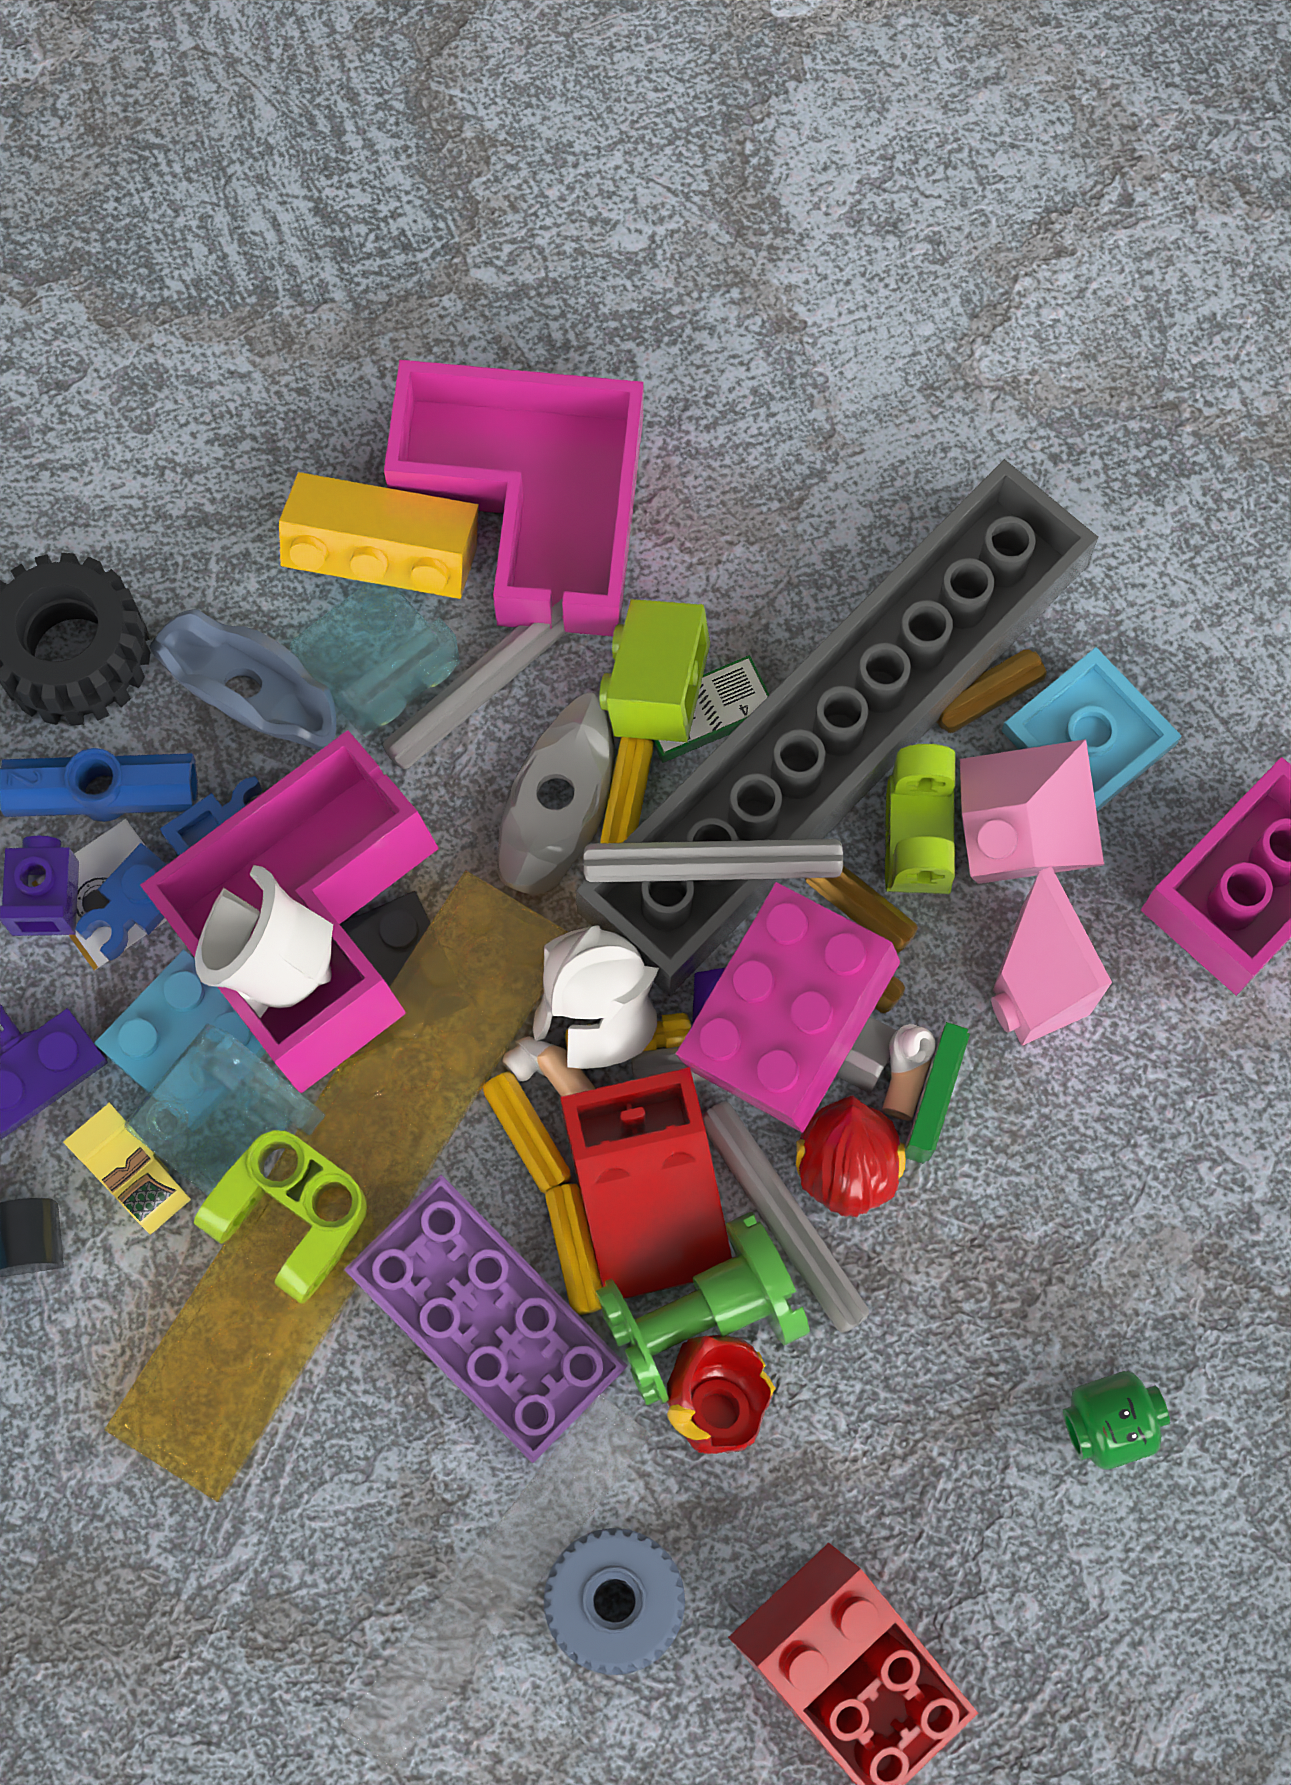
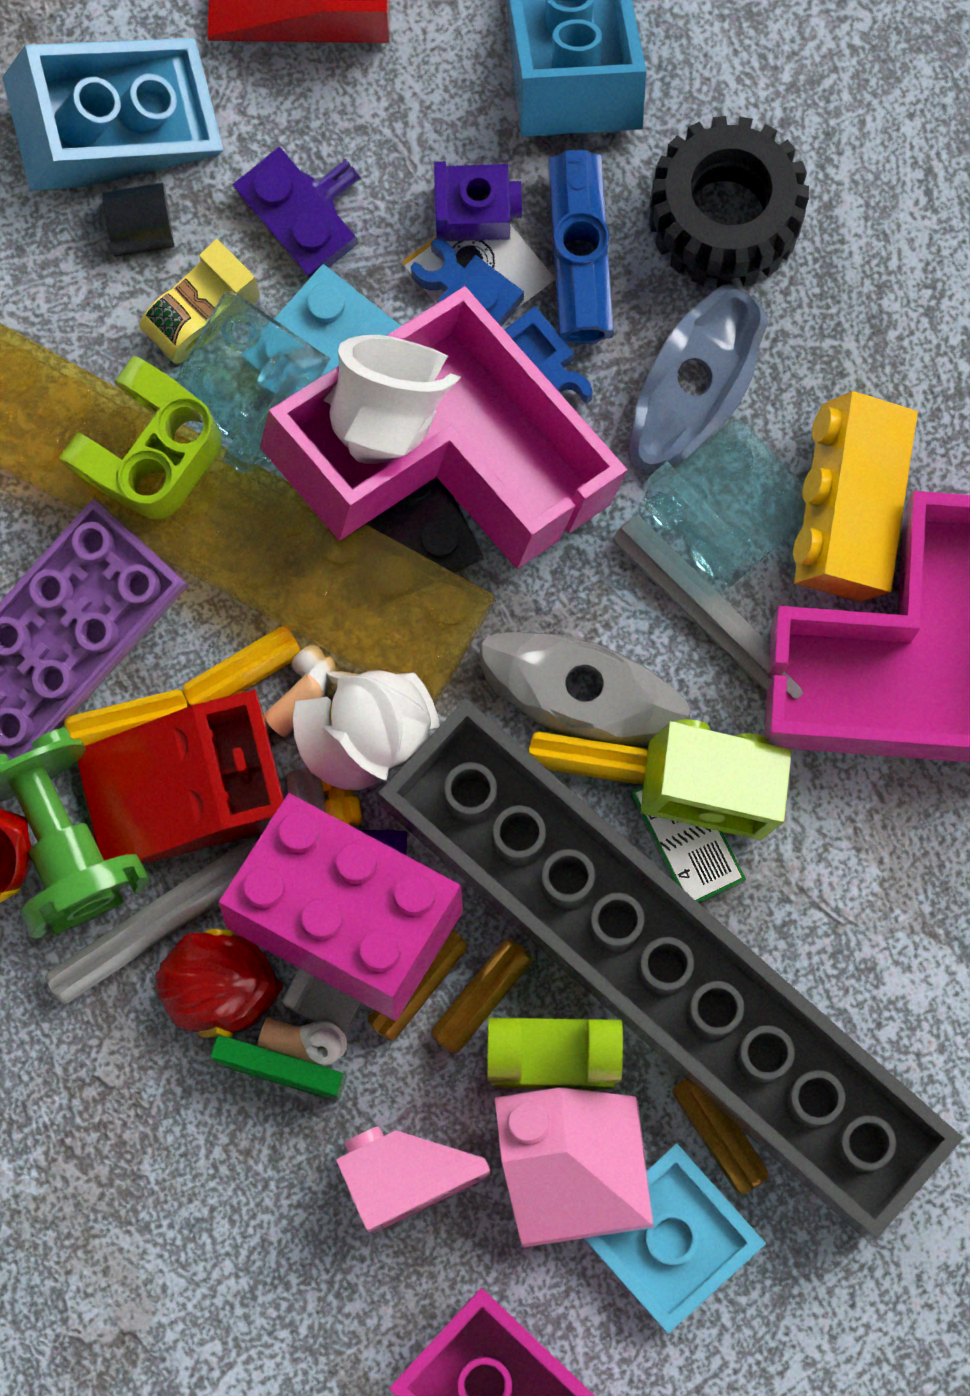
camera: 90 degrees right, 5 degrees up
light grey axle [584,839,843,882] -> none

